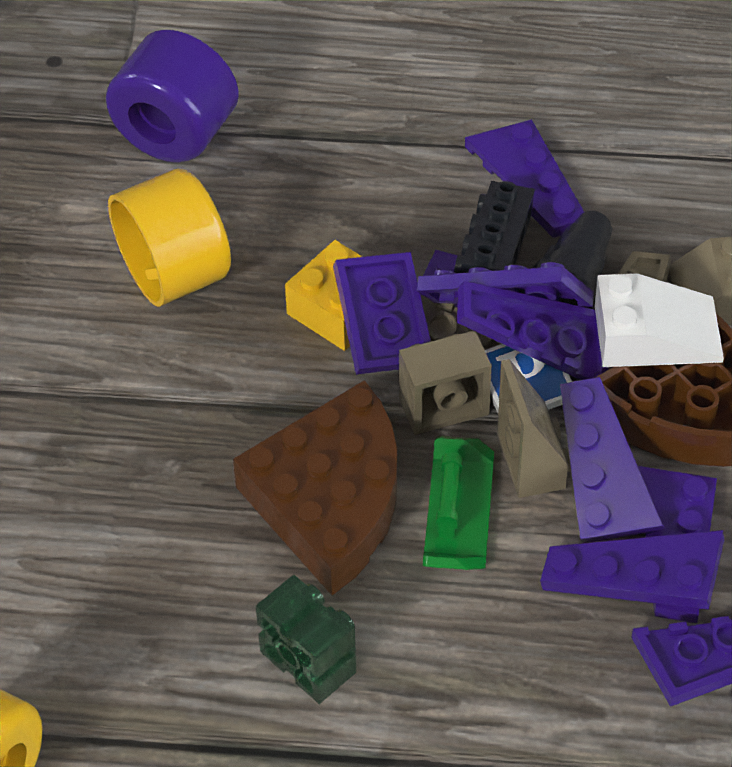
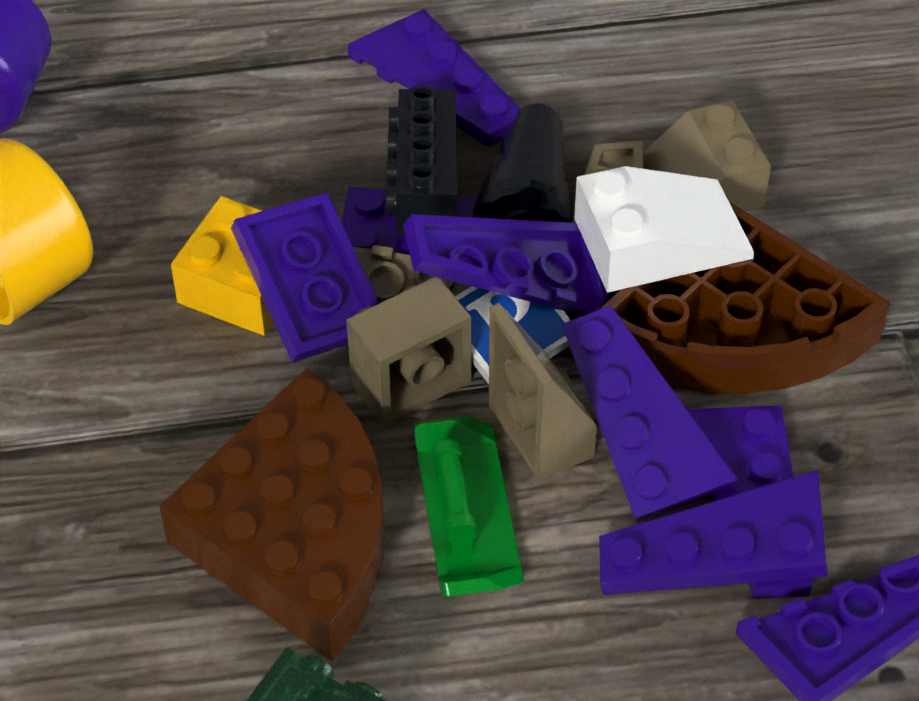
camera: 15 degrees left, 0 degrees up
dark purple wing [417,262,594,307] -> none

